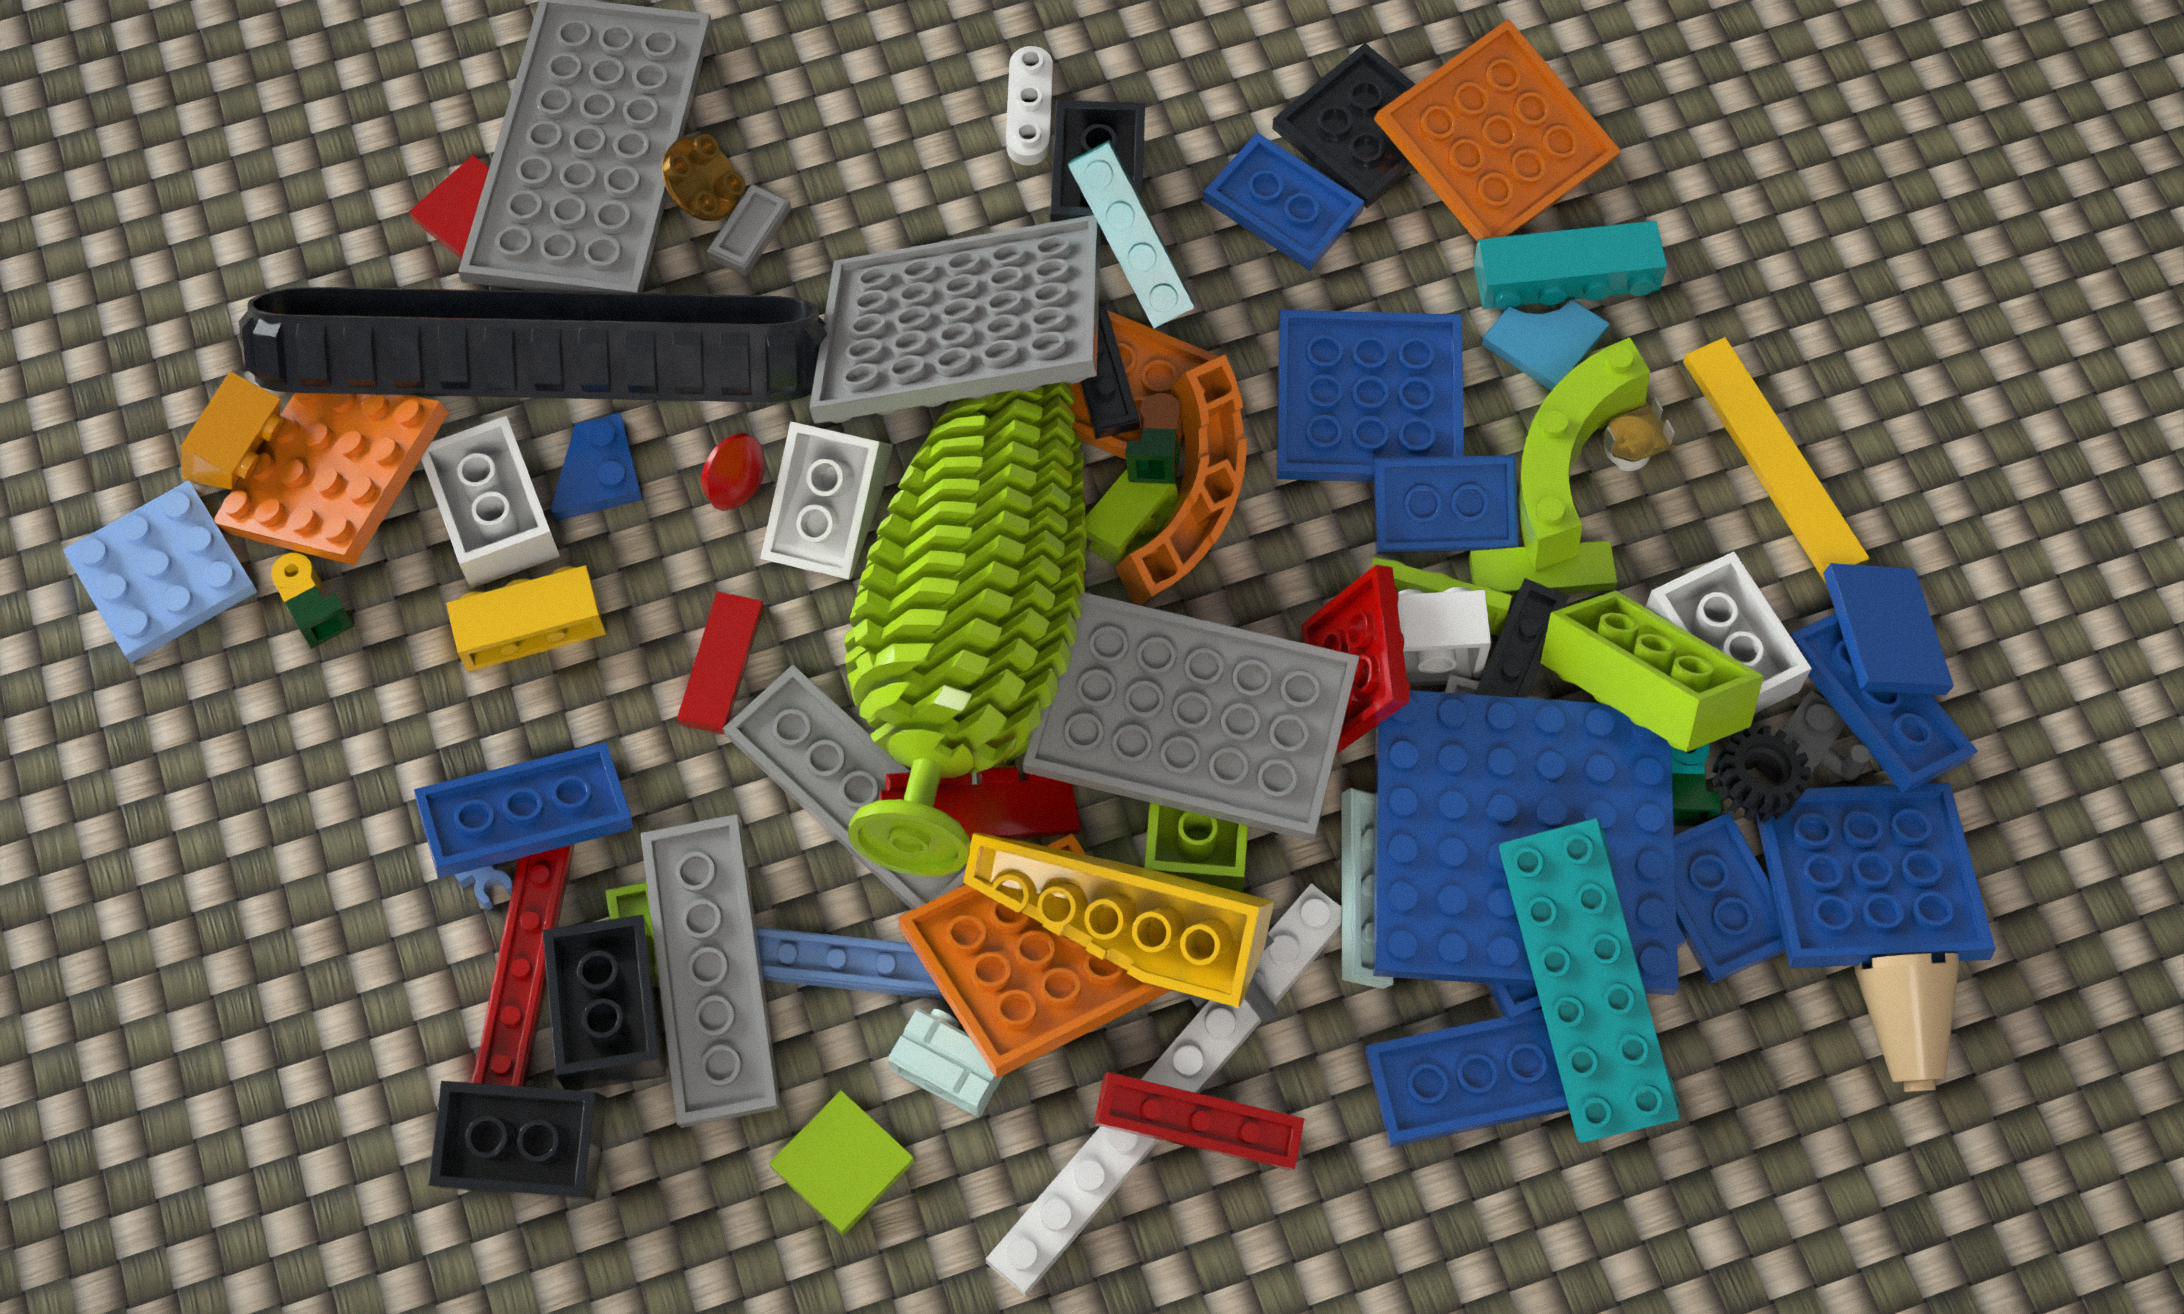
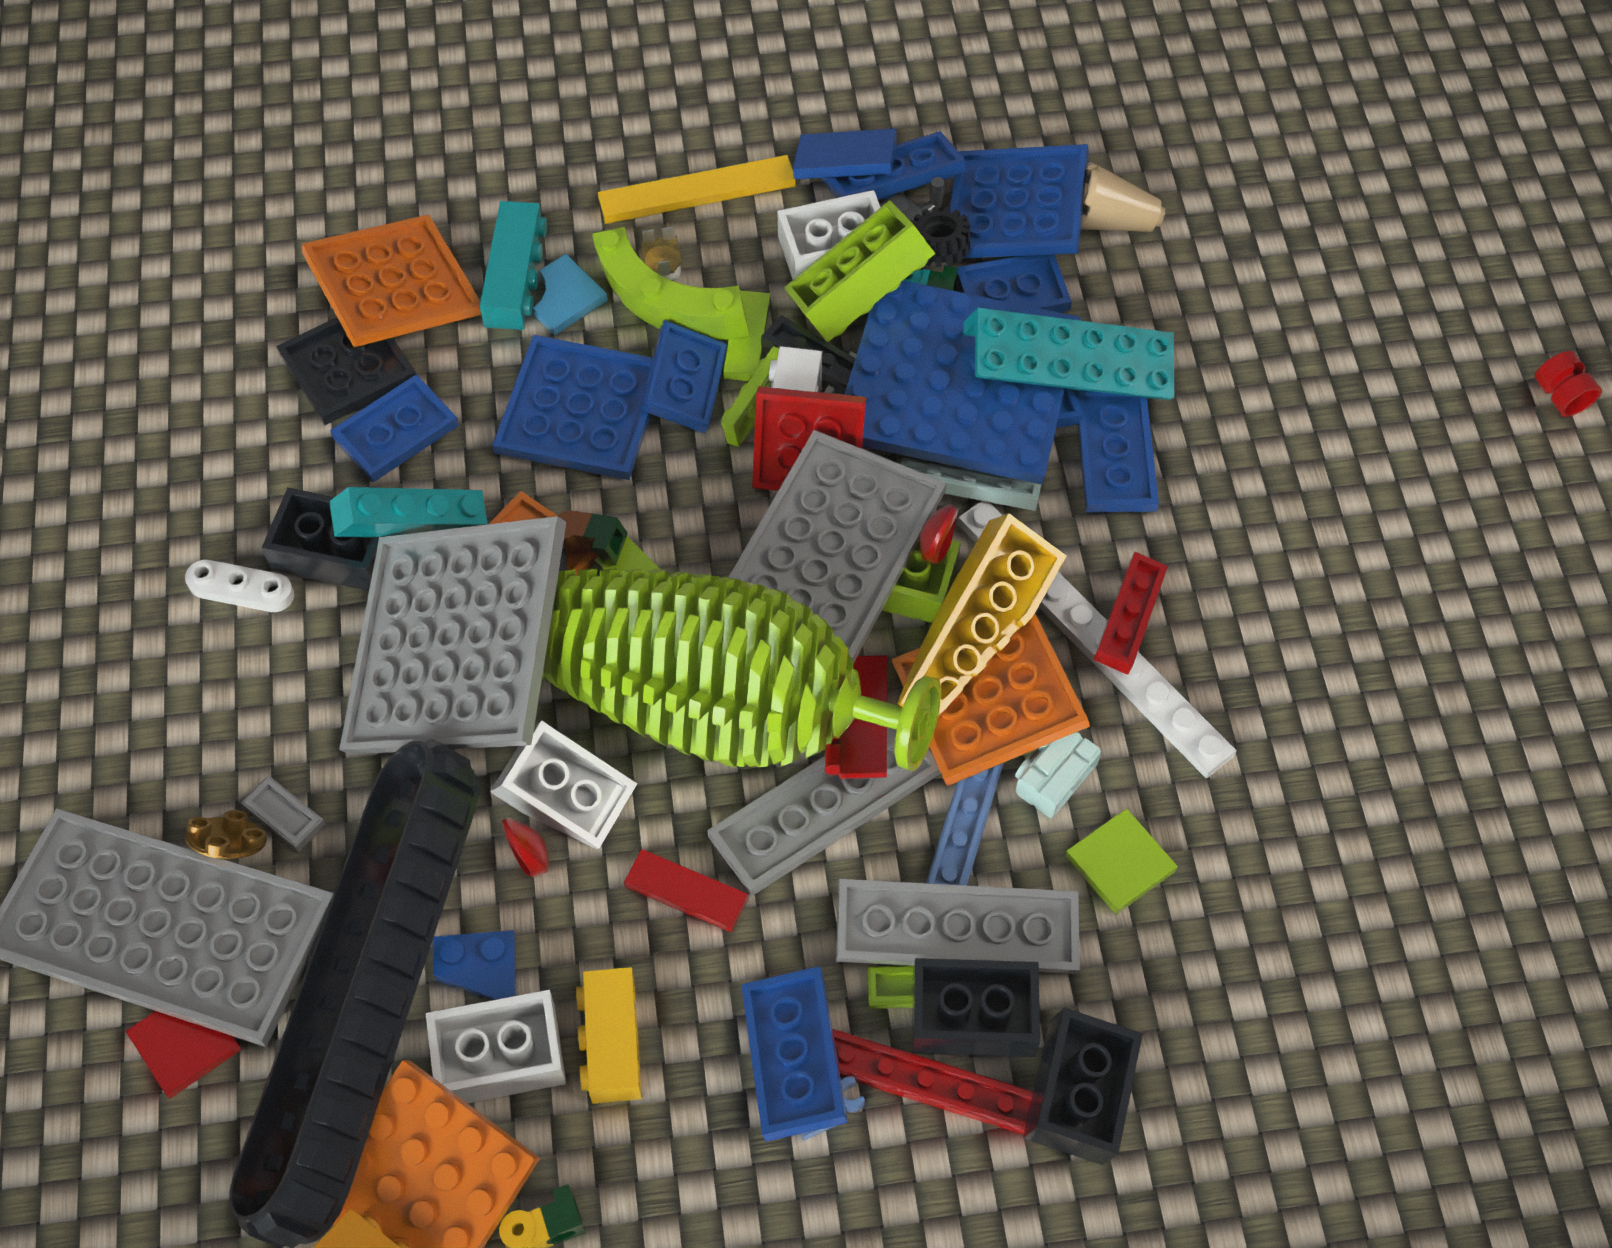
camera: 80 degrees left, 5 degrees down
orange brick [1115,354,1247,606] -> none
none -> red hat [919,504,958,564]

